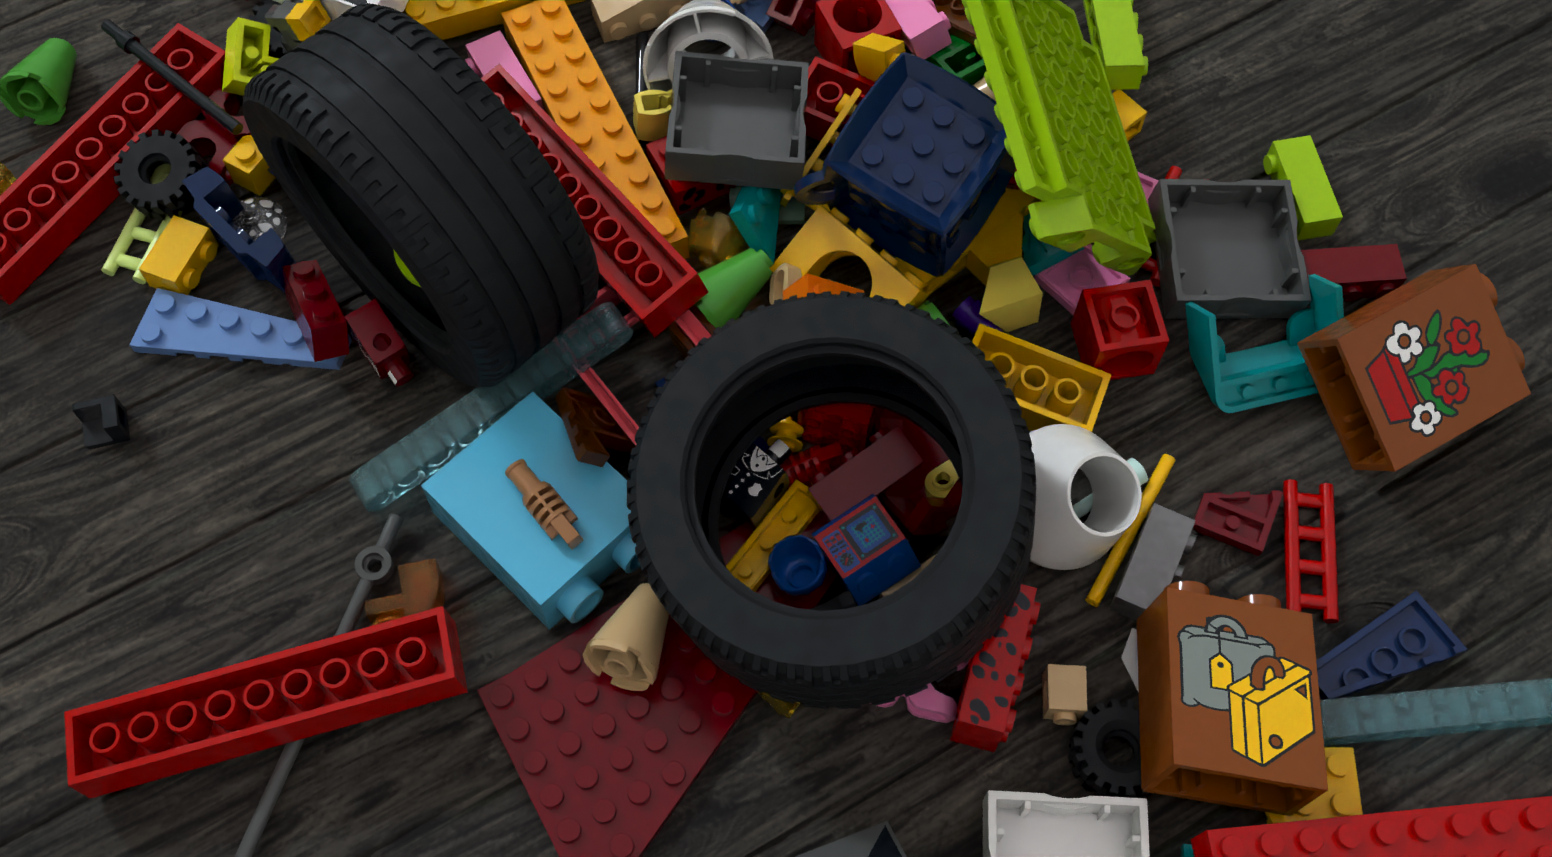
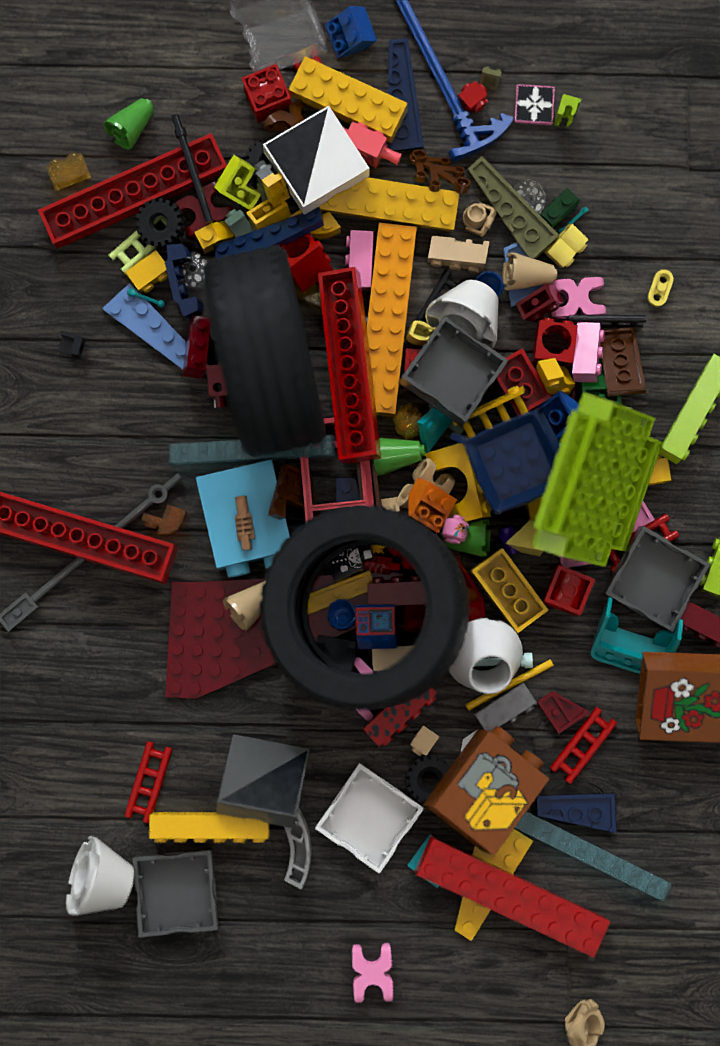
camera: 30 degrees right, 20 degrees up
none -> teal hinge [127,288,165,308]

